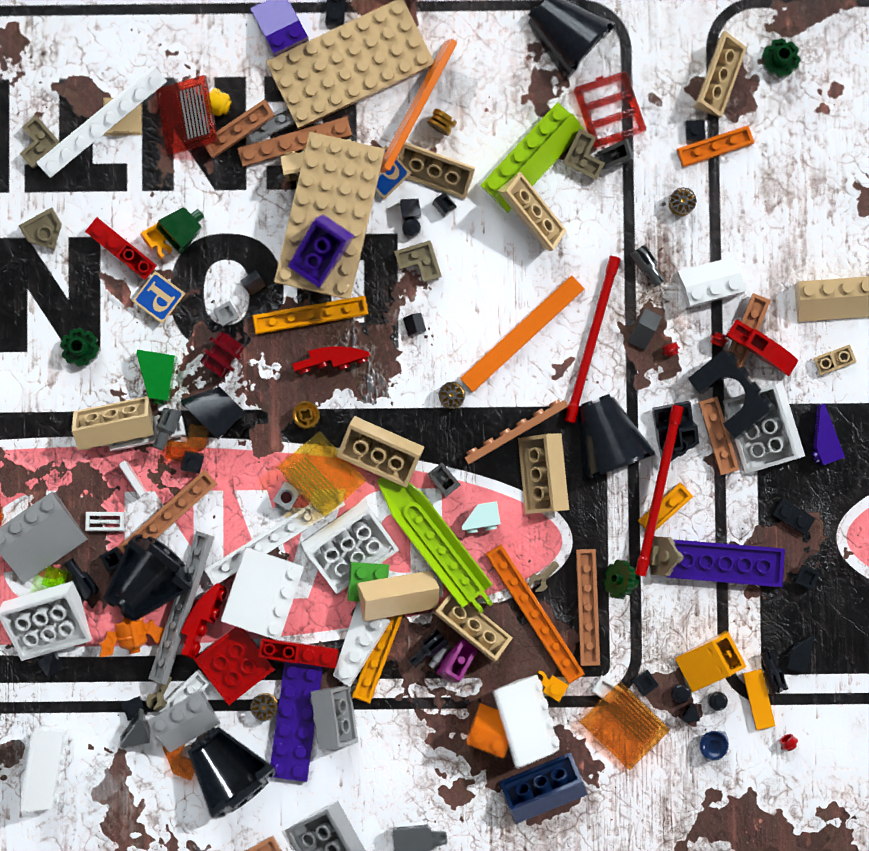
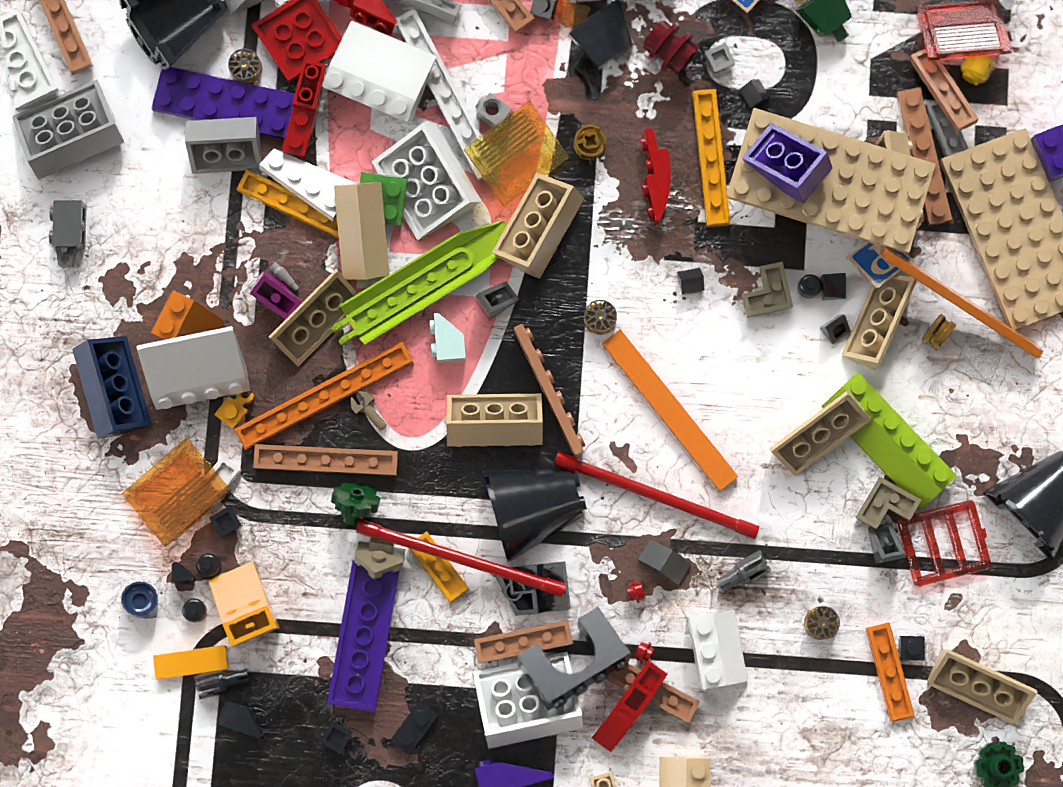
camera: 90 degrees right, 5 degrees down
black arm [407,629,449,668] -> none
red plate [779,734,798,751] -> none

